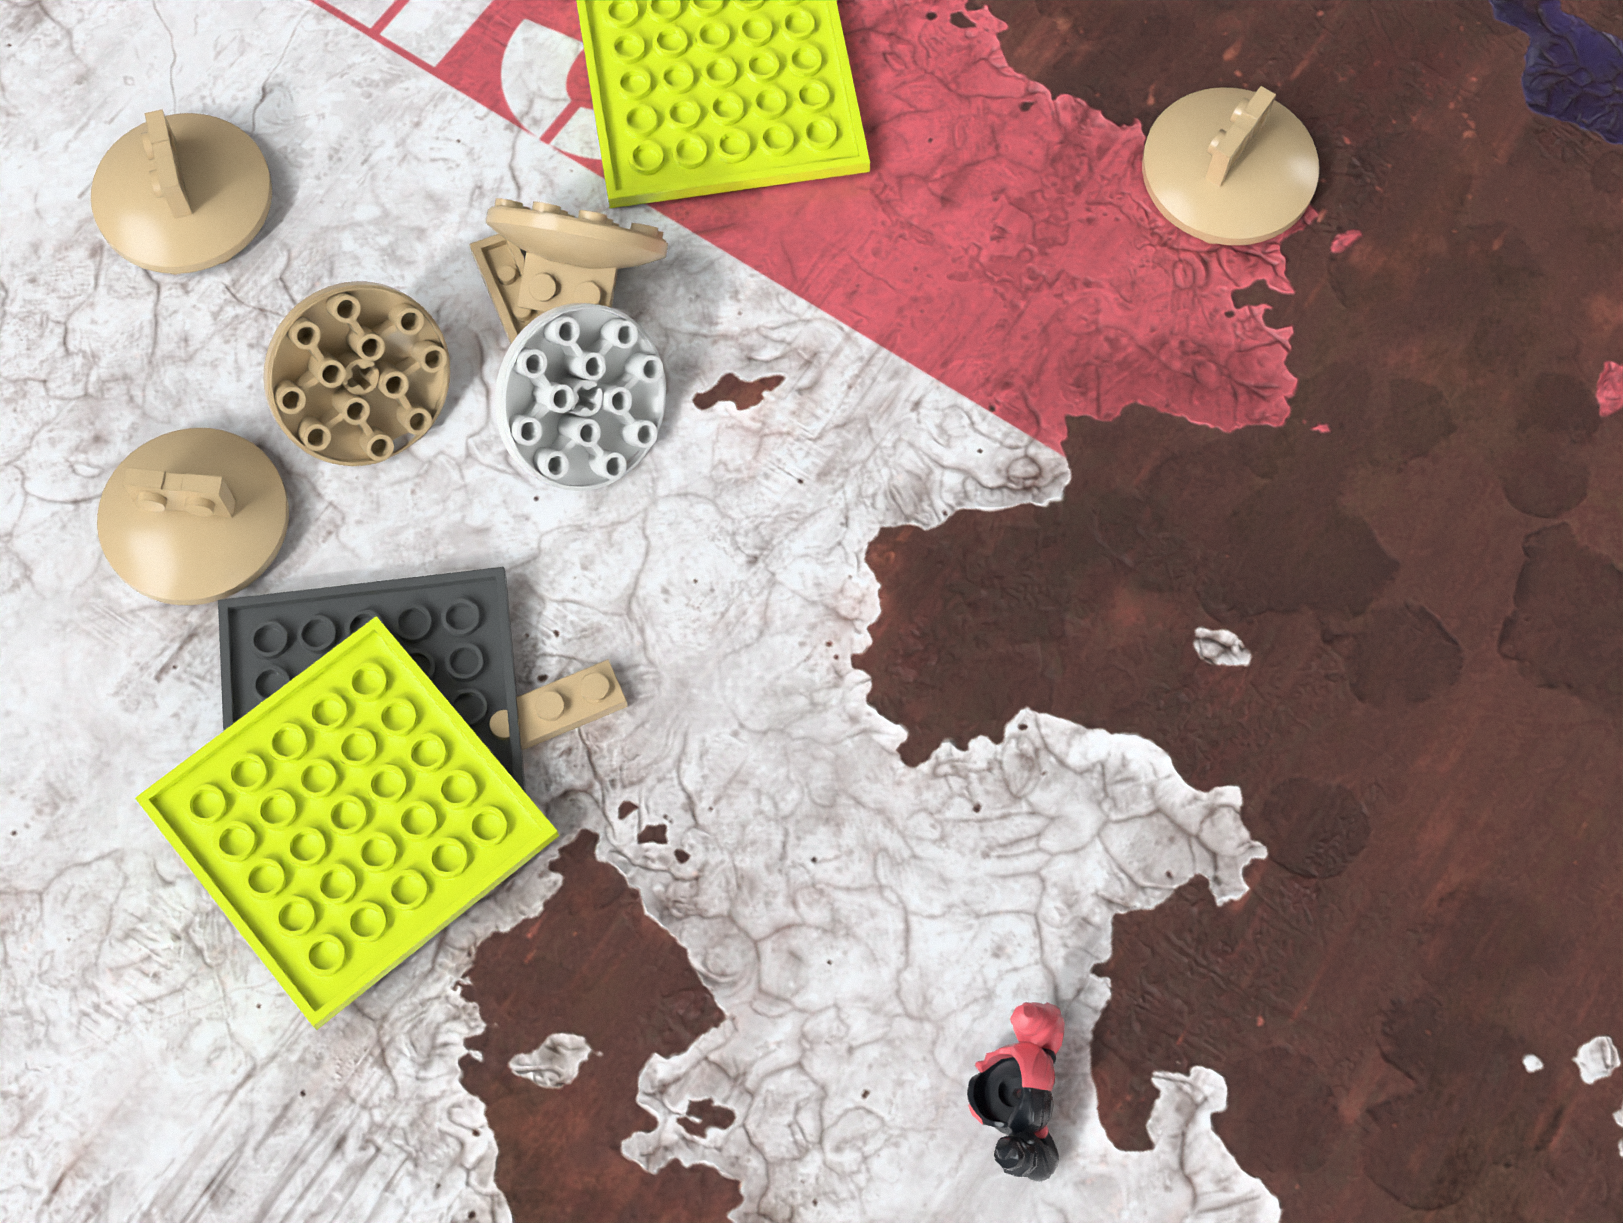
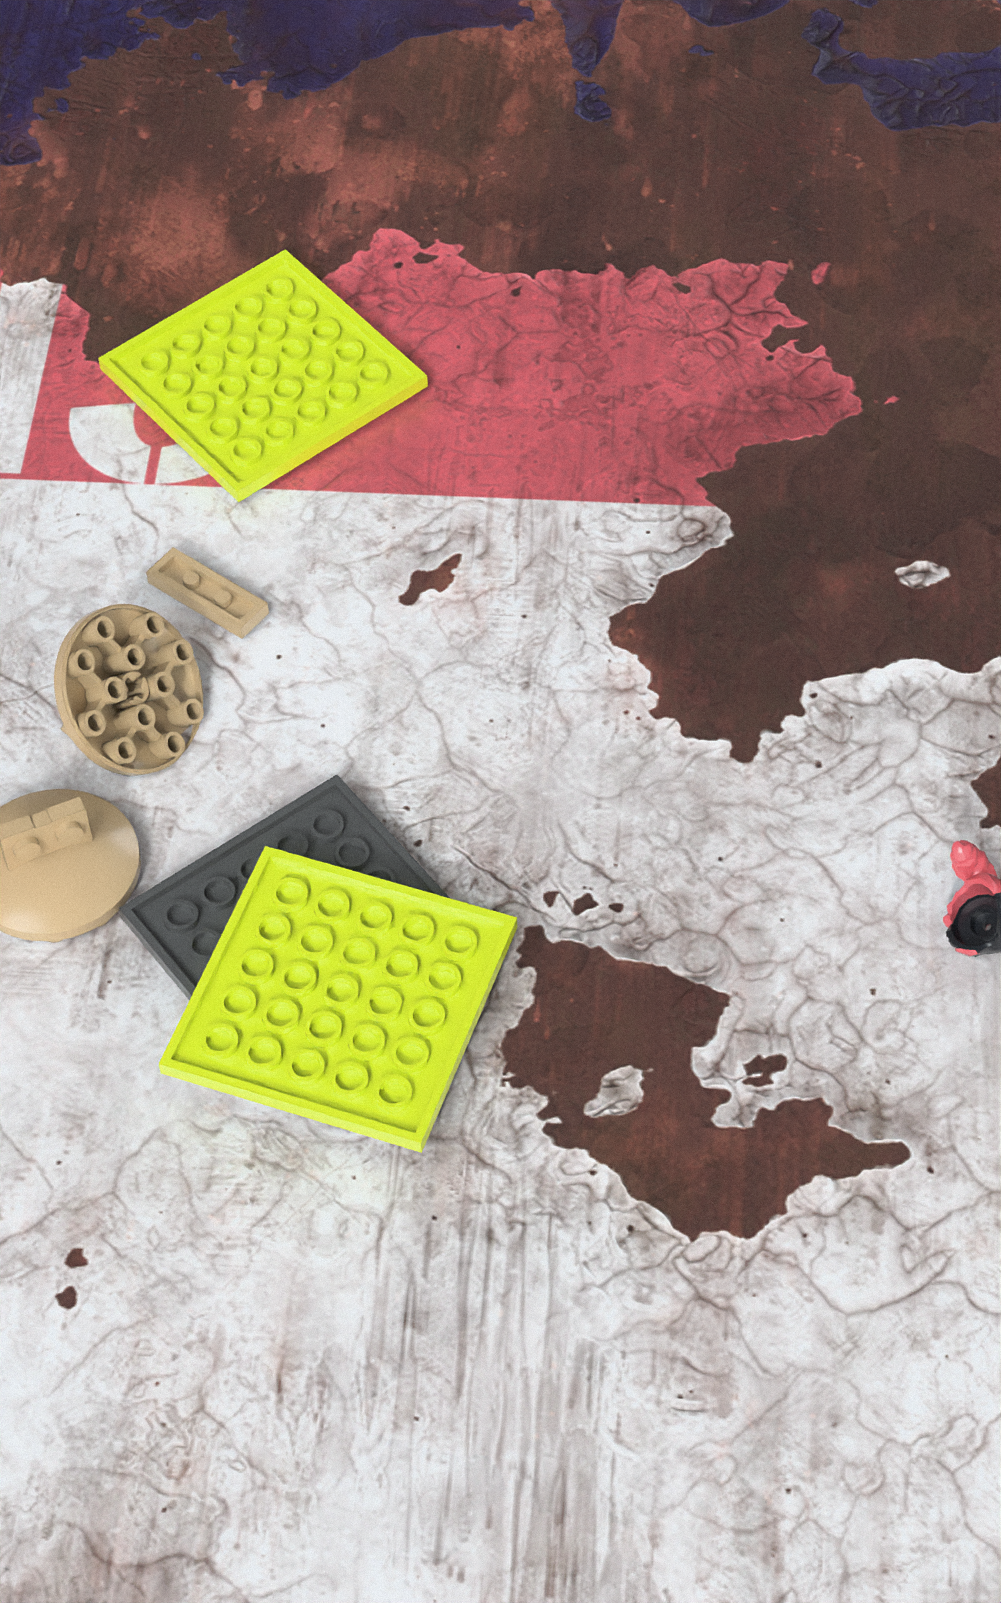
camera: 25 degrees left, 15 degrees down
tan bracket [486,198,668,312] -> none
tan plate [490,659,628,750] -> none
white bracket [495,303,666,491] -> none
tan bracket [1142,86,1319,245] -> none

